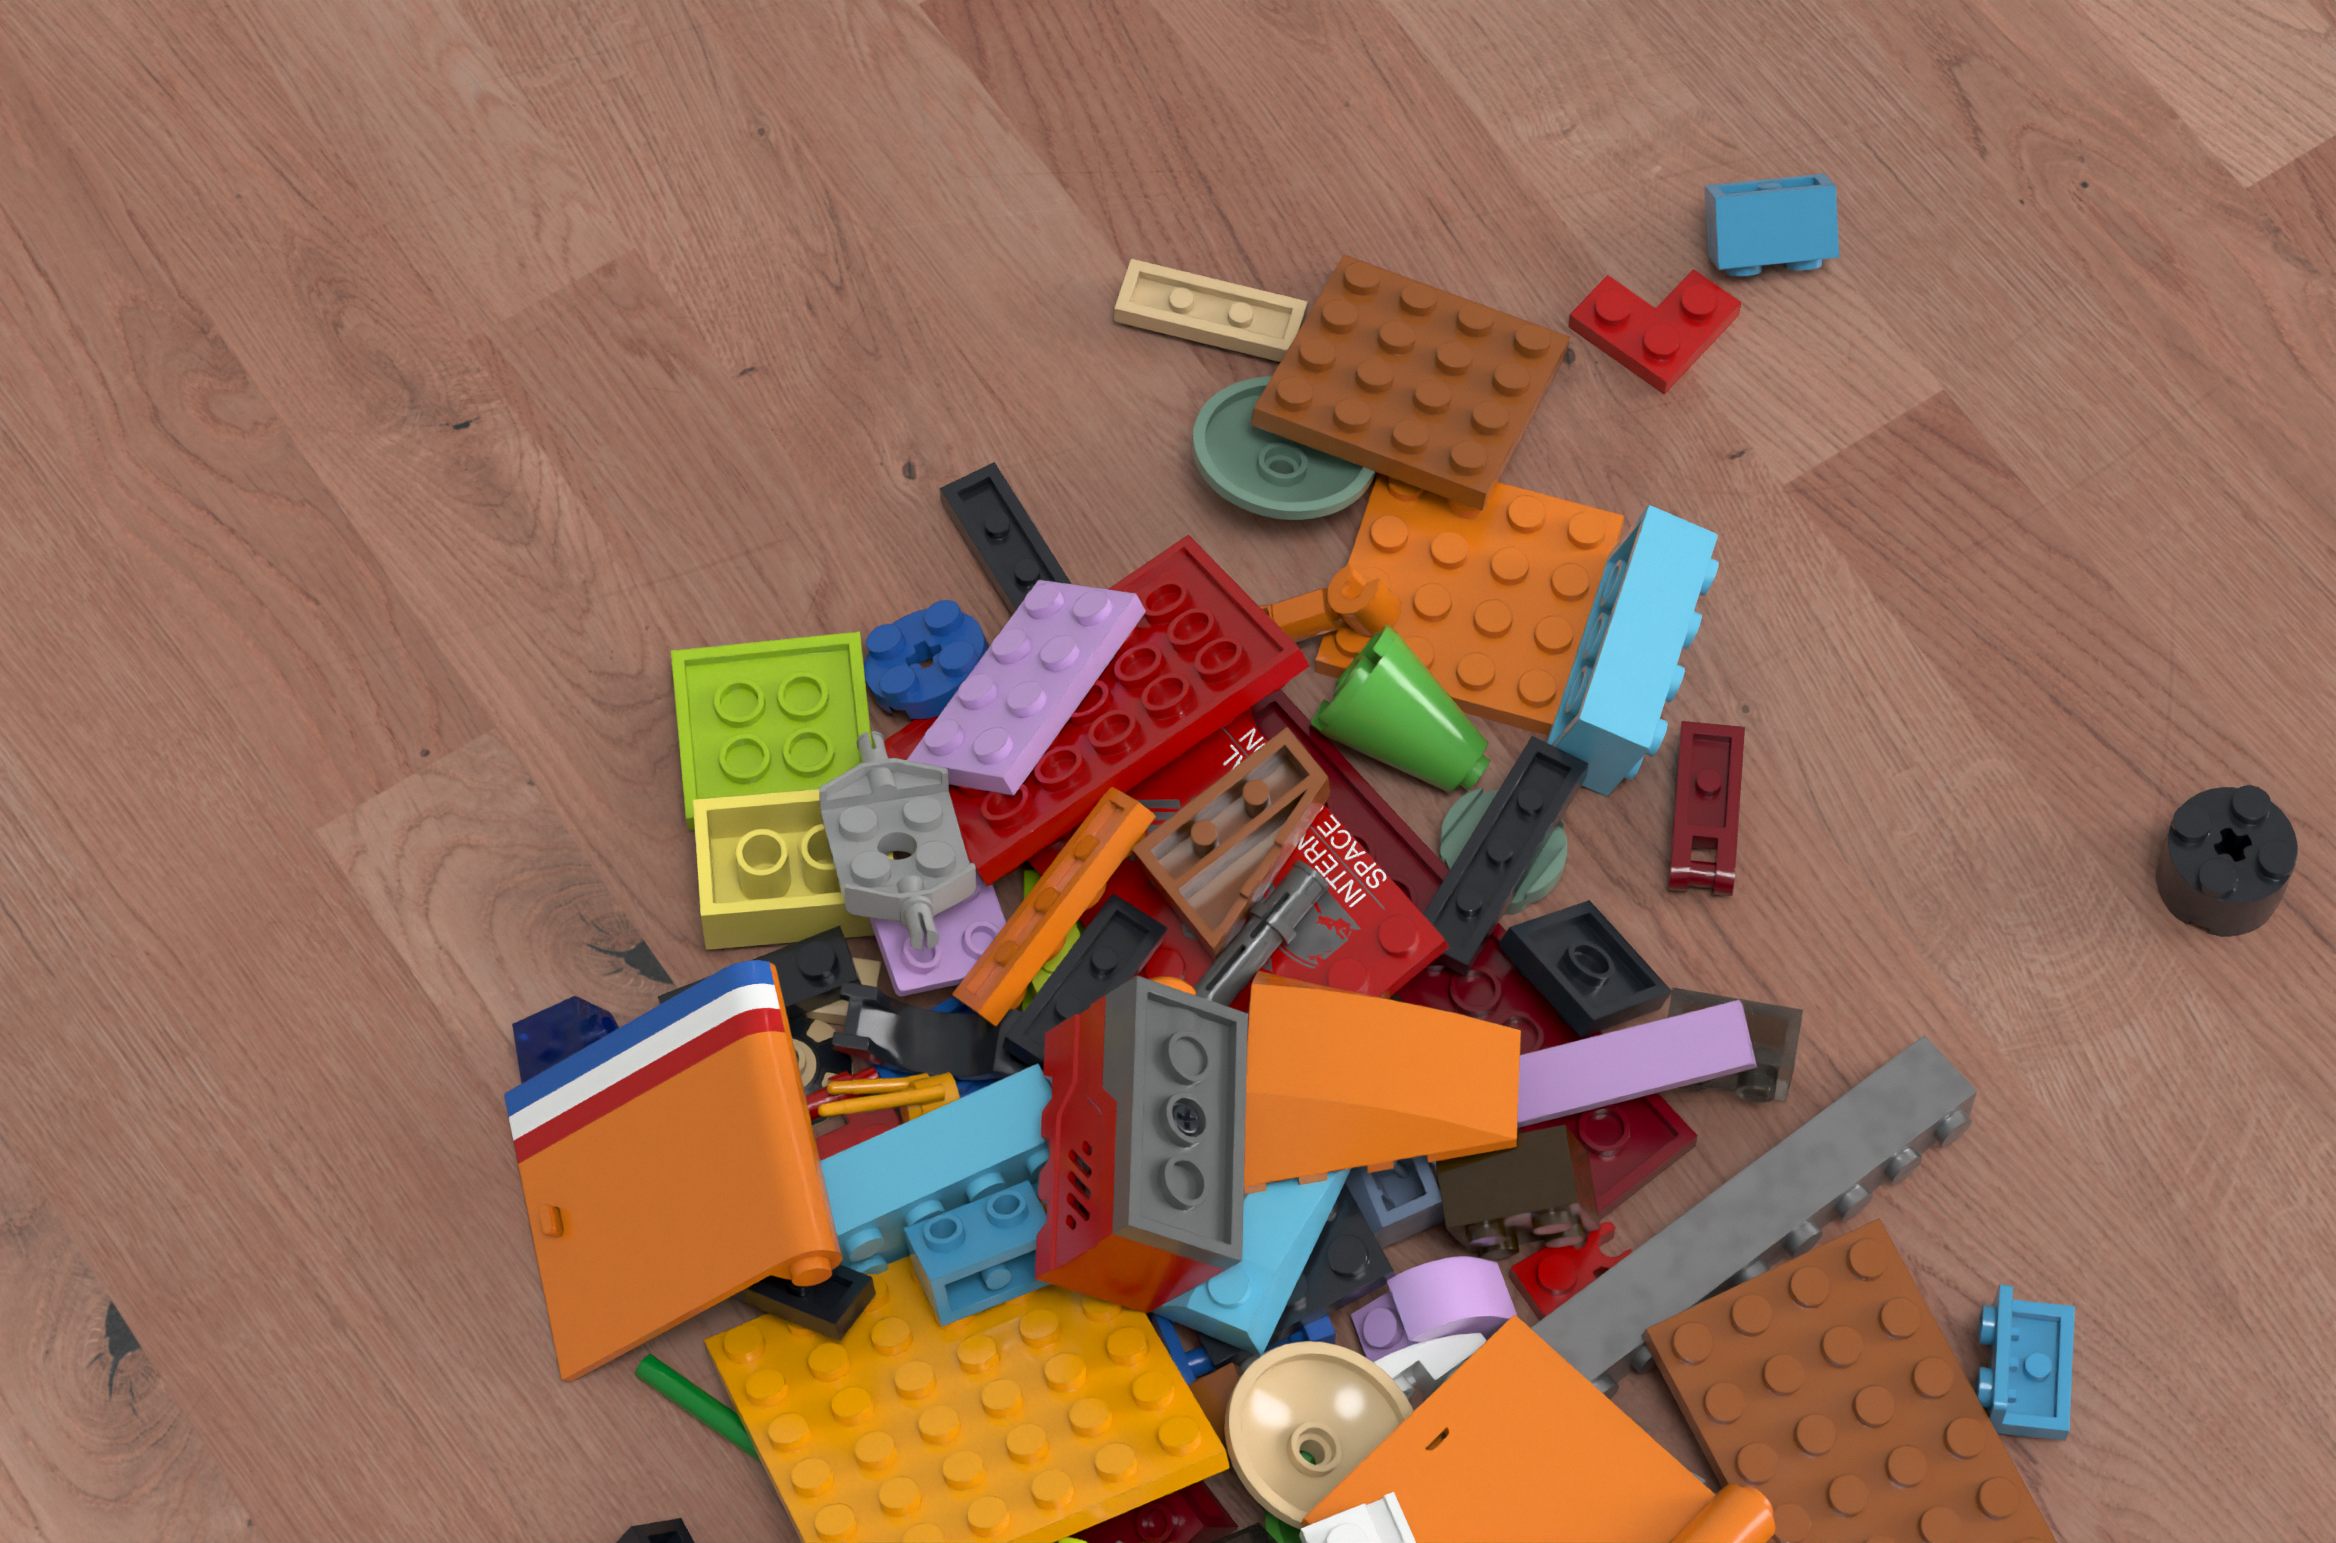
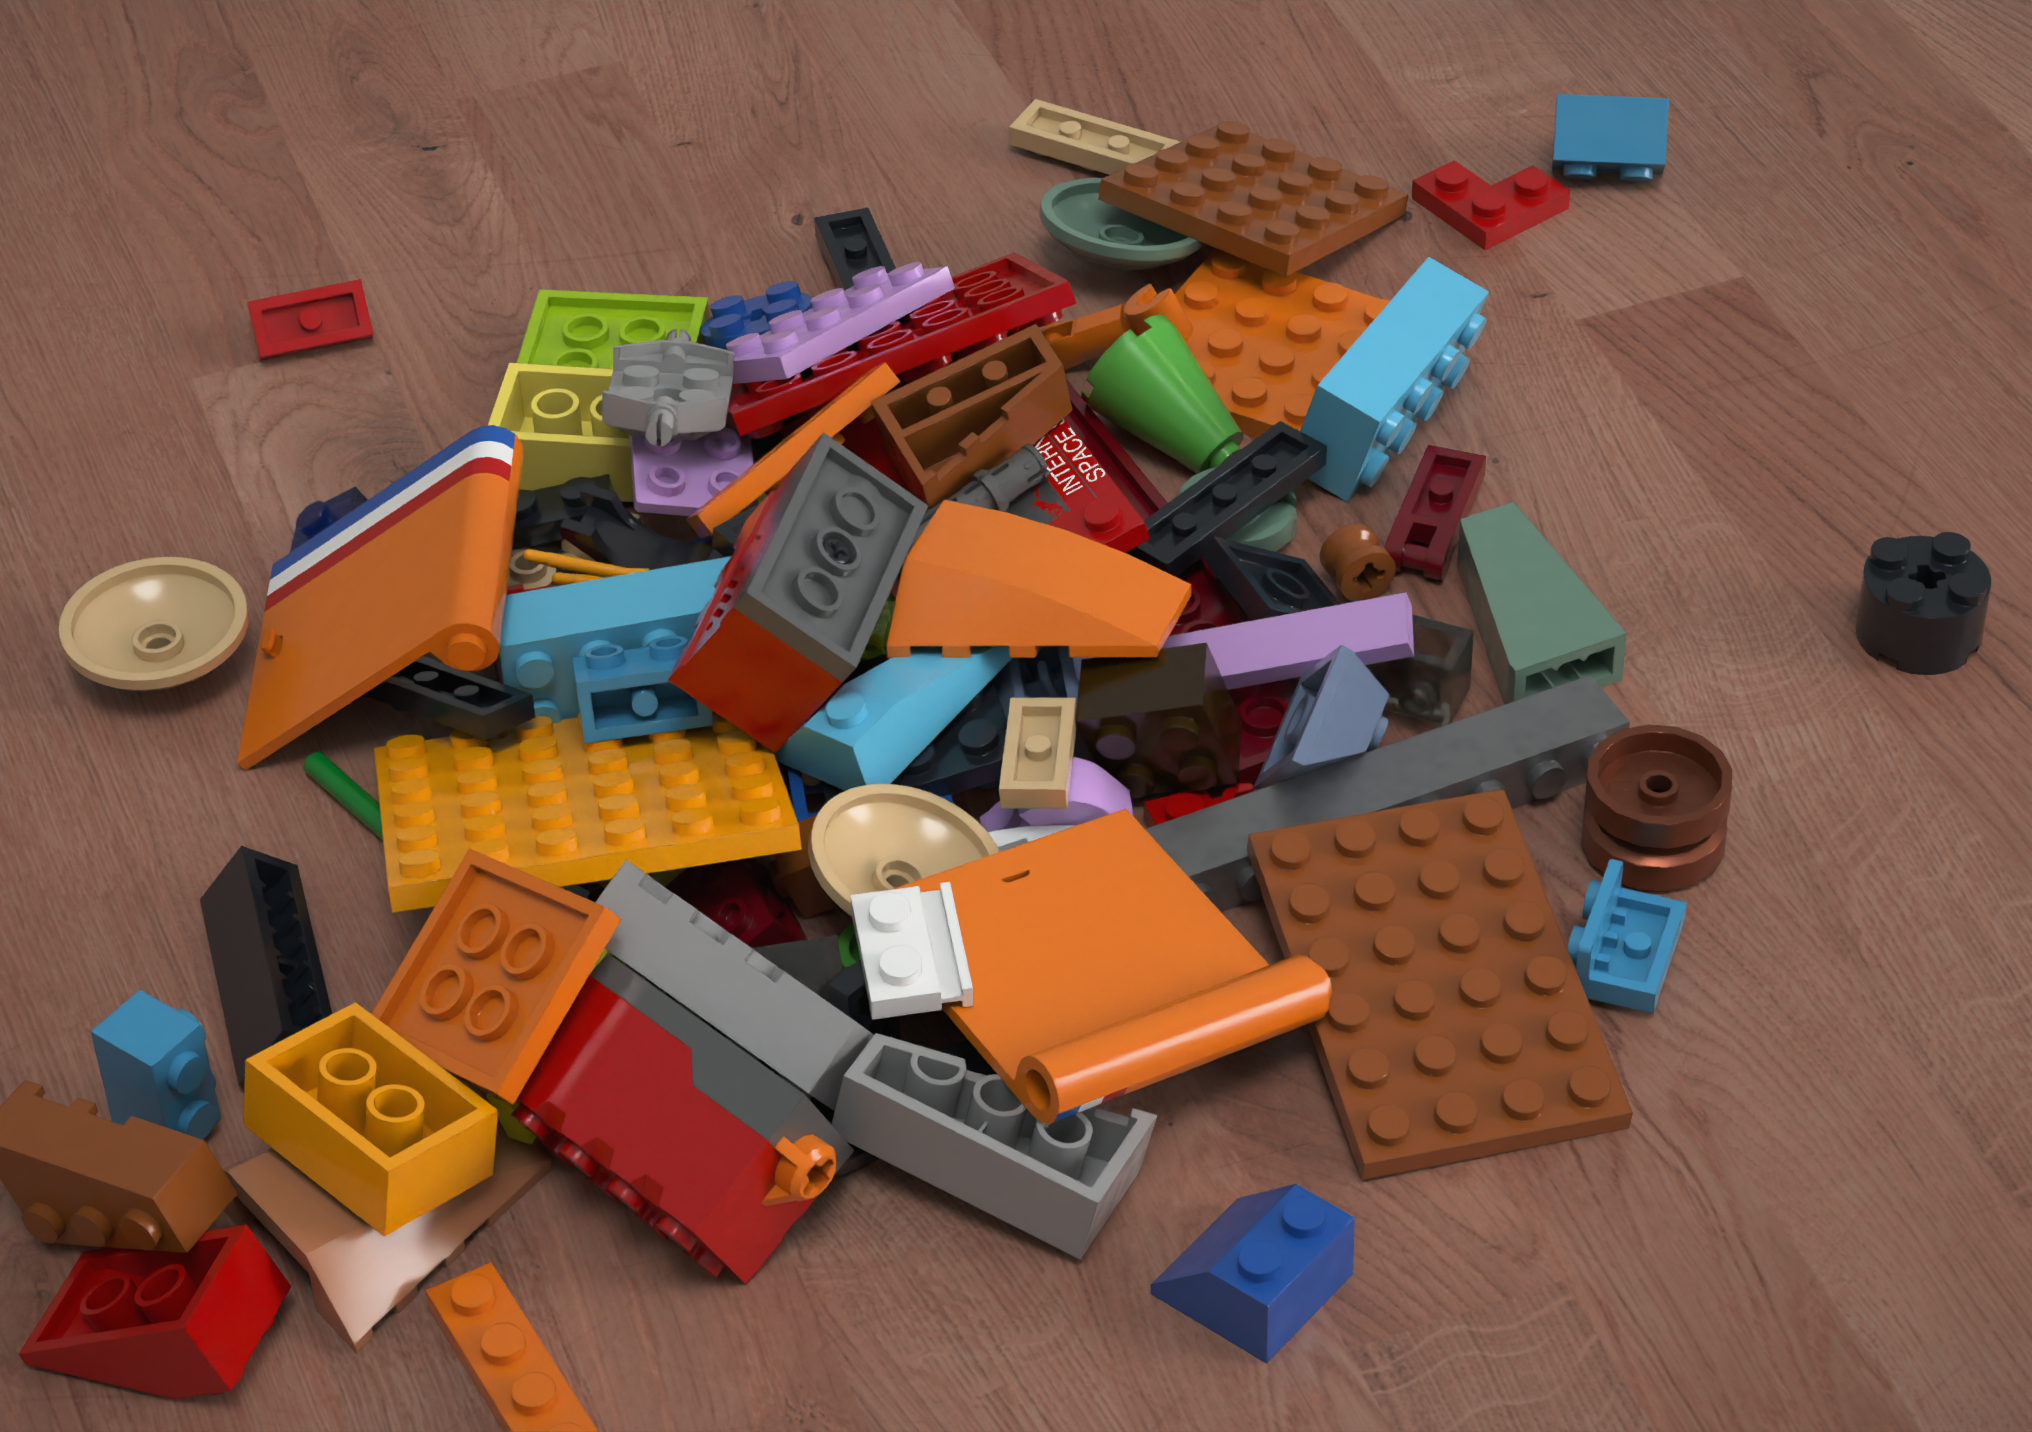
camera: 15 degrees right, 20 degrees down
none -> tan dish [59,557,249,692]
none -> red plate [247,279,374,361]
none -> tan plate [999,698,1077,809]
none -> sand blue slope [1254,645,1390,790]
none -> dark orange wheel [1319,523,1396,602]
none -> sand green slope [1457,502,1627,705]
none -> copper wheel [1581,724,1733,891]

